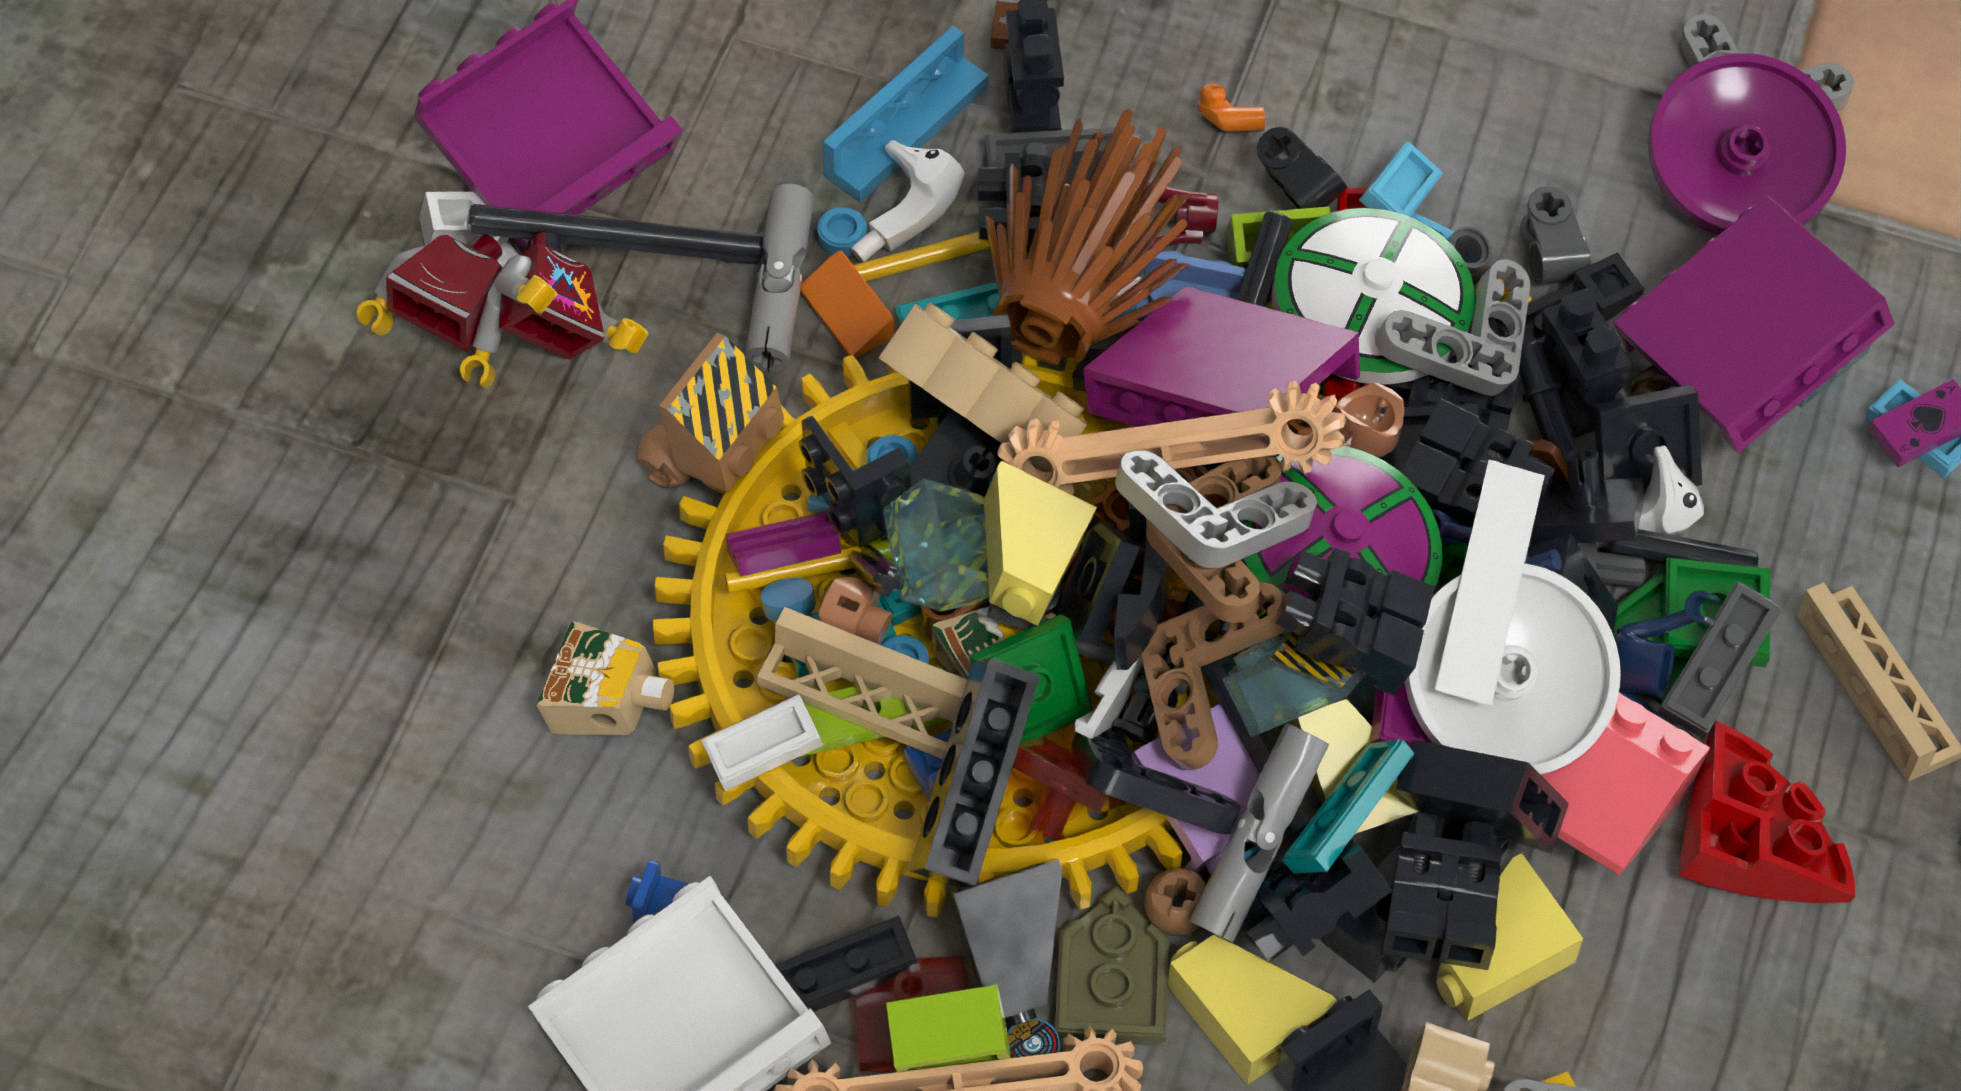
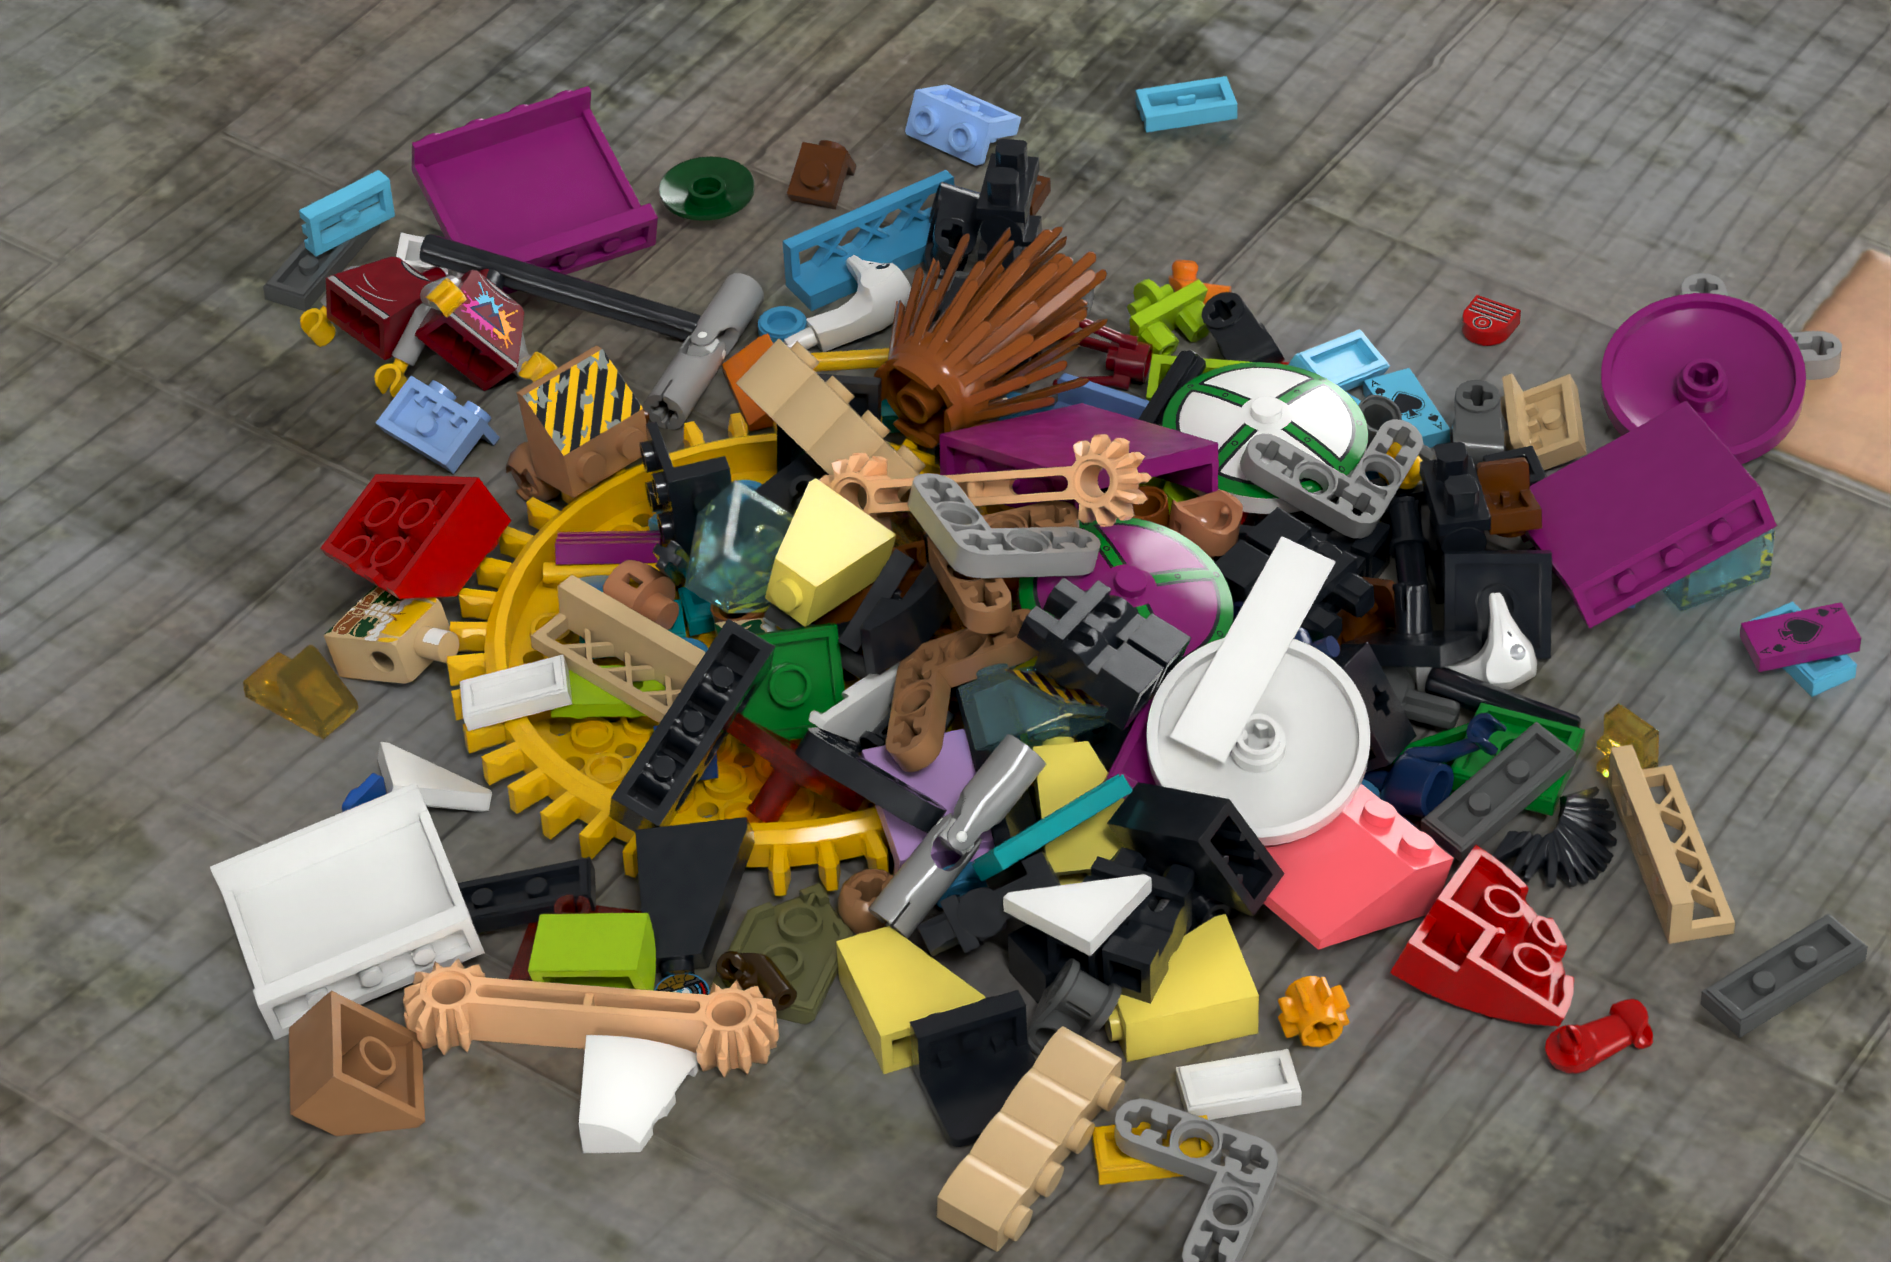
camera: 20 degrees right, 15 degrees down
none -> clear yellow slope [243,644,359,739]
none -> dark grey tile [263,210,380,311]
none -> medium azure tile [299,170,395,256]
none -> red wedge [320,474,512,599]
none -> light blue bracket [376,376,500,474]
none -> white tile [377,742,492,812]
none -> dark green dish [659,156,755,221]
none -> dark brown arm [716,951,797,1010]
none -> reddish brown bracket [787,140,857,210]
none -> black piece [923,182,982,279]
none -> white tile [1003,874,1152,956]
none -> dark grey piece [1027,958,1122,1056]
none -> lime hips [1127,279,1210,356]
none -> white tile [1176,1049,1302,1120]
none -> light orange gear [1277,976,1350,1047]
none -> medium azure tile [1363,368,1450,448]
none -> red tile [1462,295,1521,346]
none -> reddish brown bracket [1475,457,1542,538]
none -> black hair [1492,786,1617,888]
none -> tan bracket [1501,373,1587,470]
none -> red piece [1545,999,1654,1074]
none -> clear yellow tile [1596,703,1659,778]

